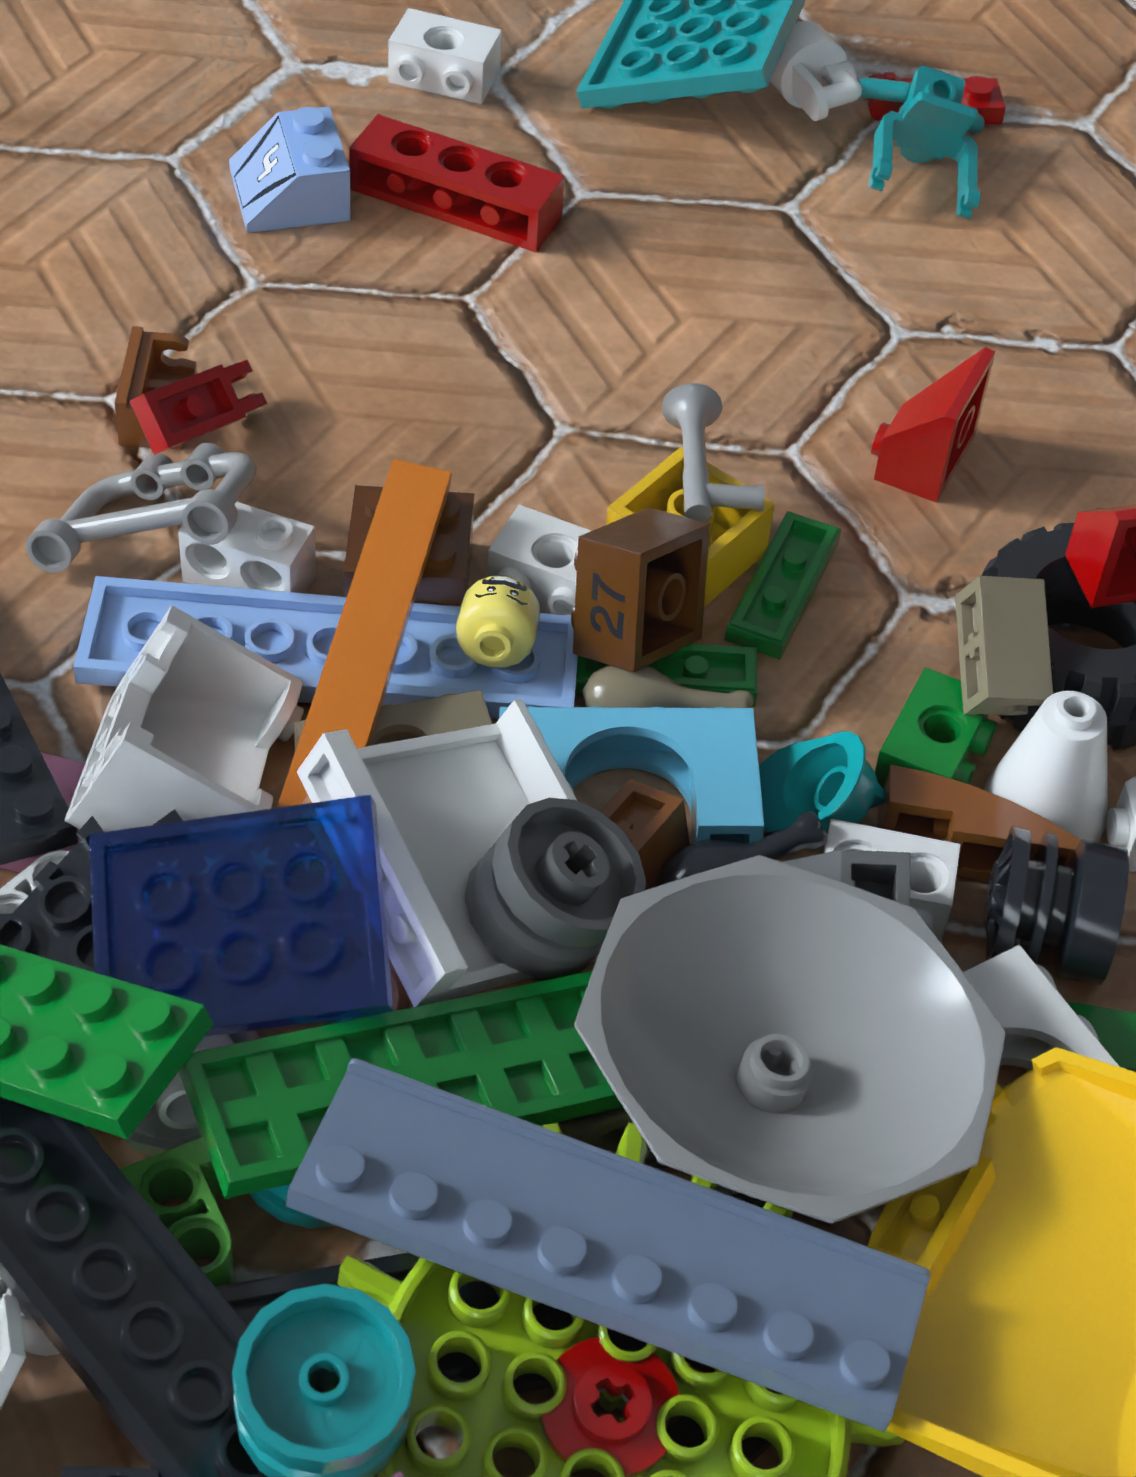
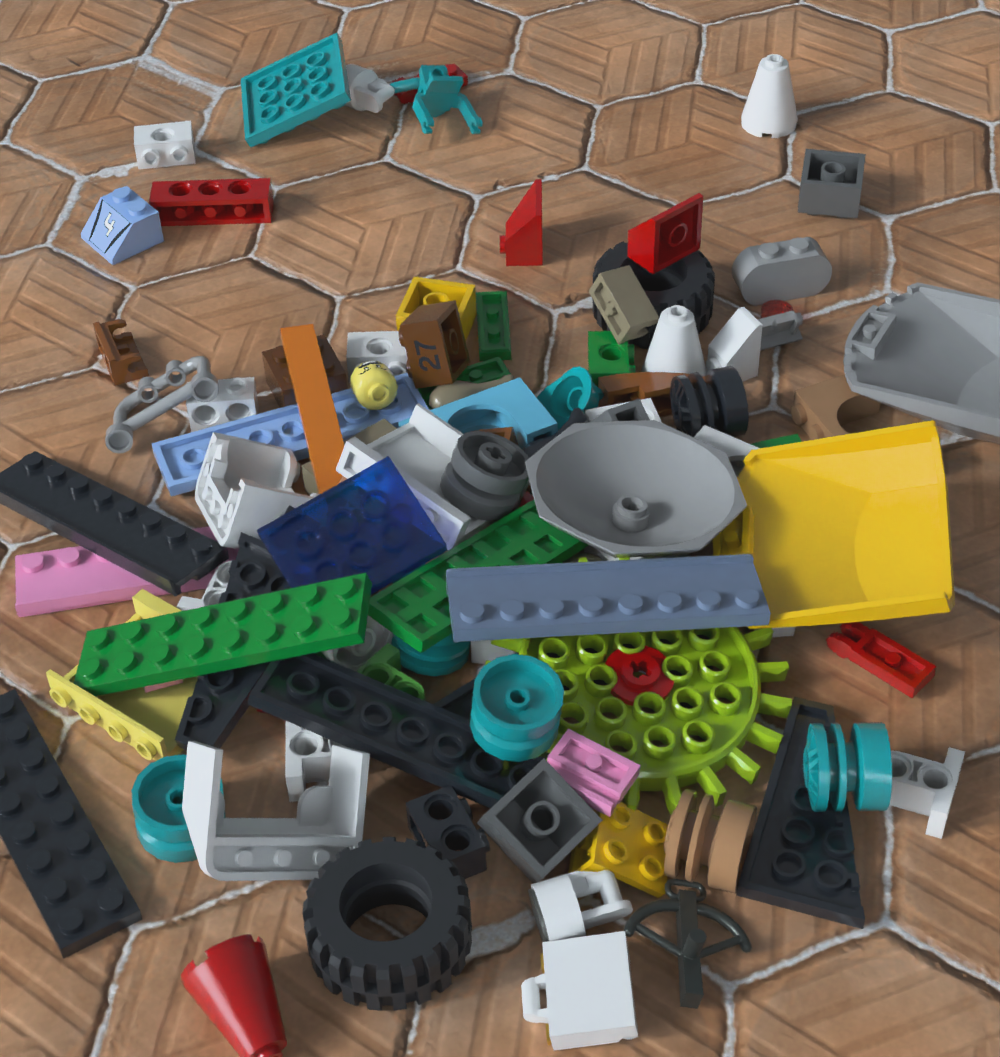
camera: 20 degrees left, 5 degrees down
red hinge [129,359,268,455] -> none
light grey piece [662,383,765,522] -> none

